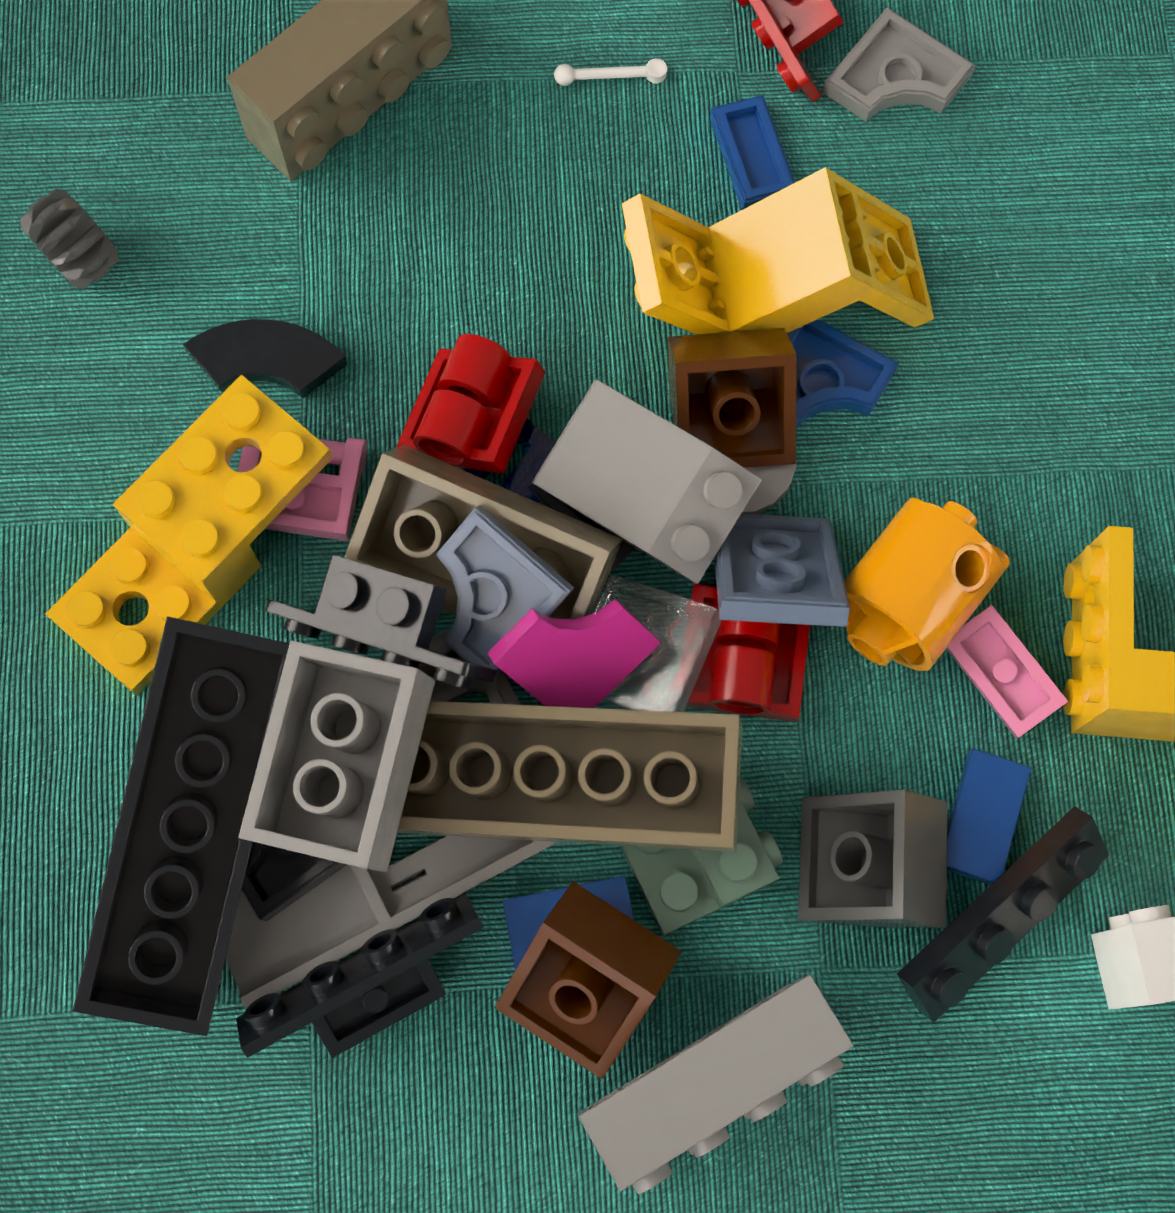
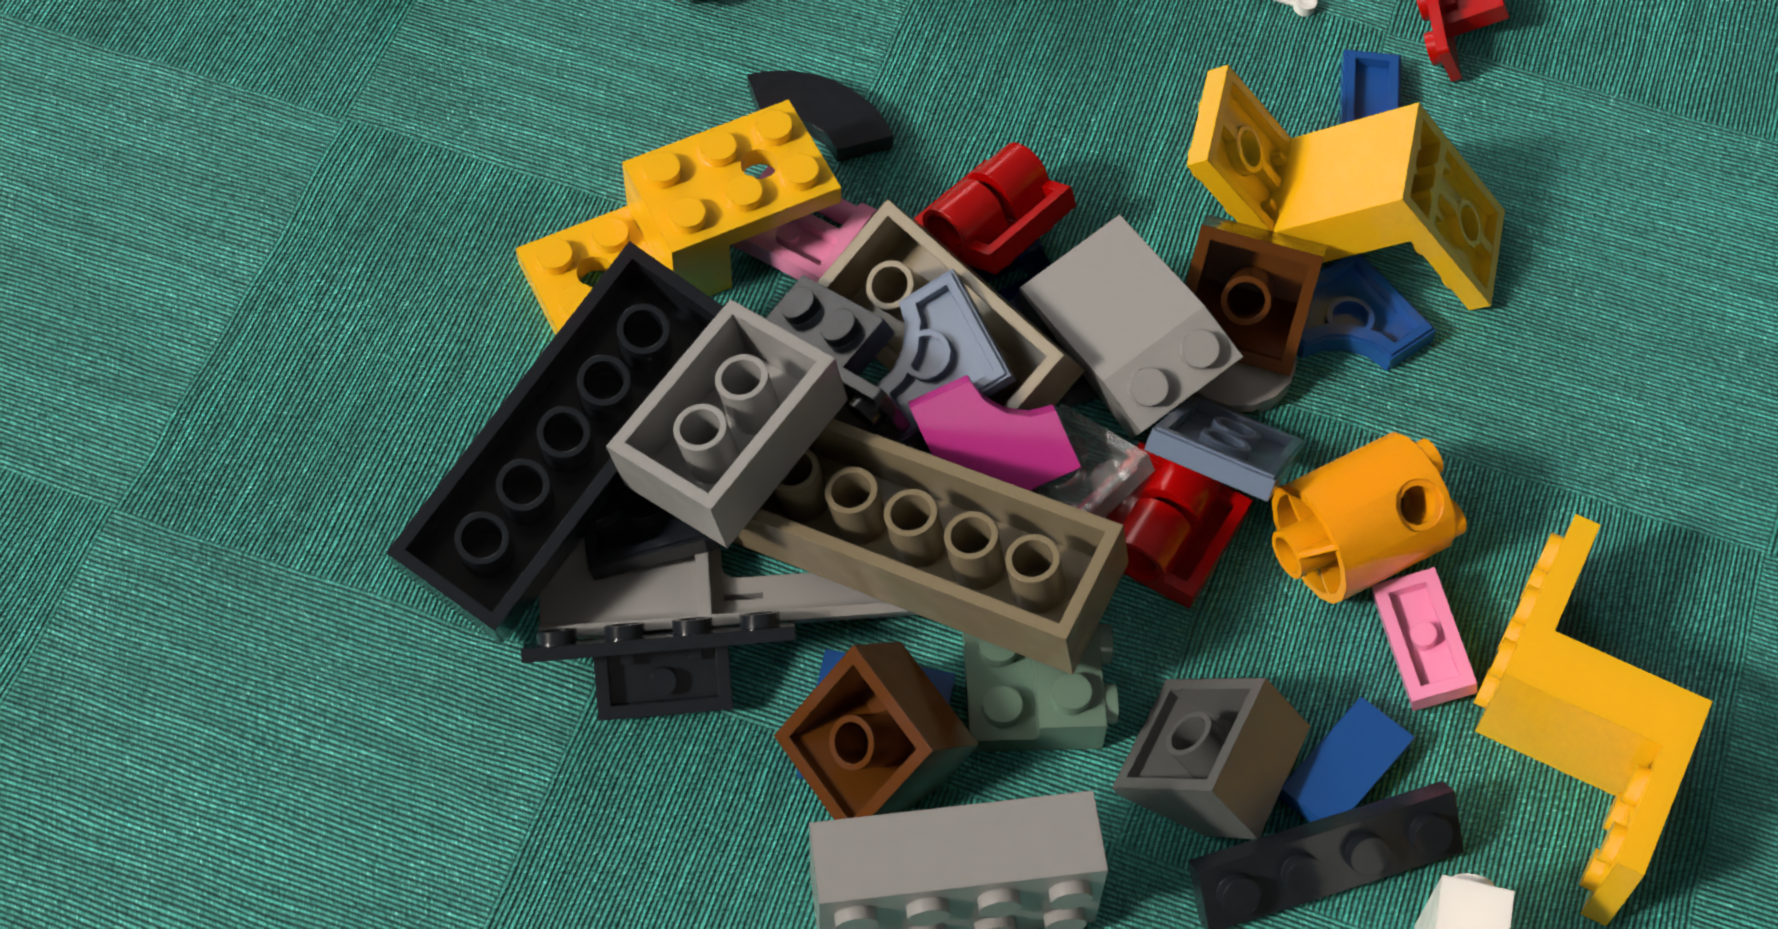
camera: 25 degrees right, 15 degrees down
light grey tile [822,7,976,122] -> none

